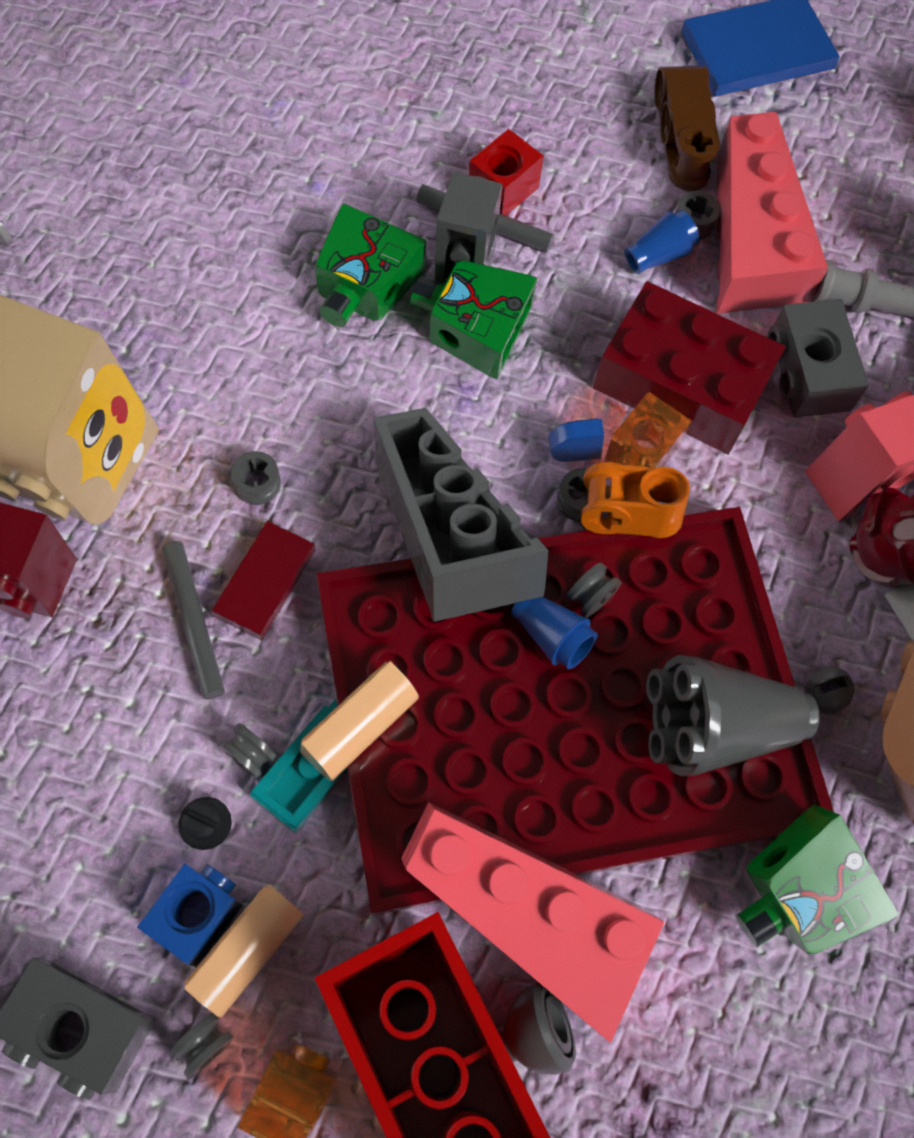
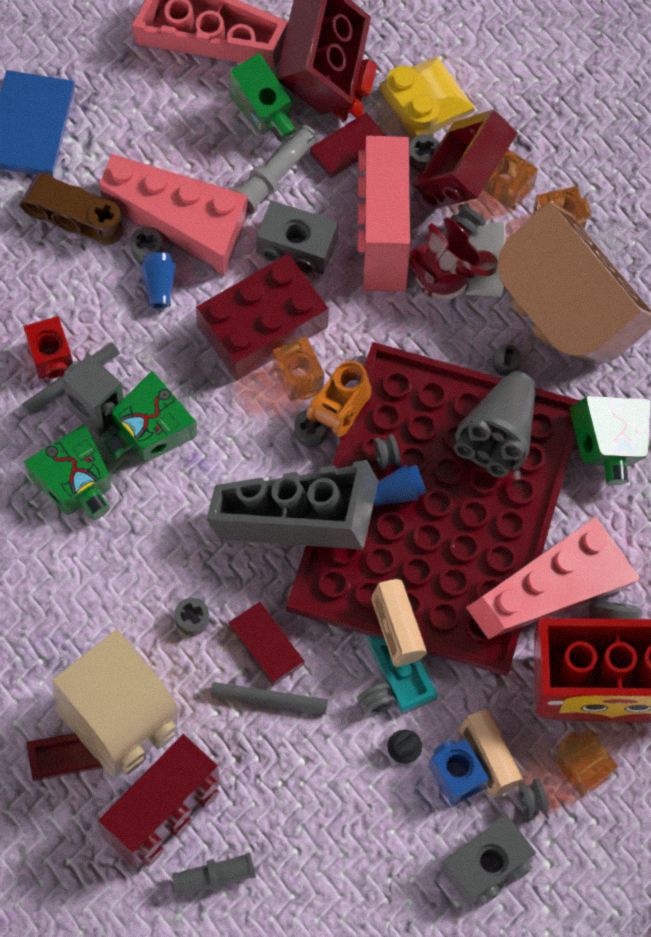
camera: 60 degrees left, 0 degrees up
blue tile [548,418,604,462] -> none

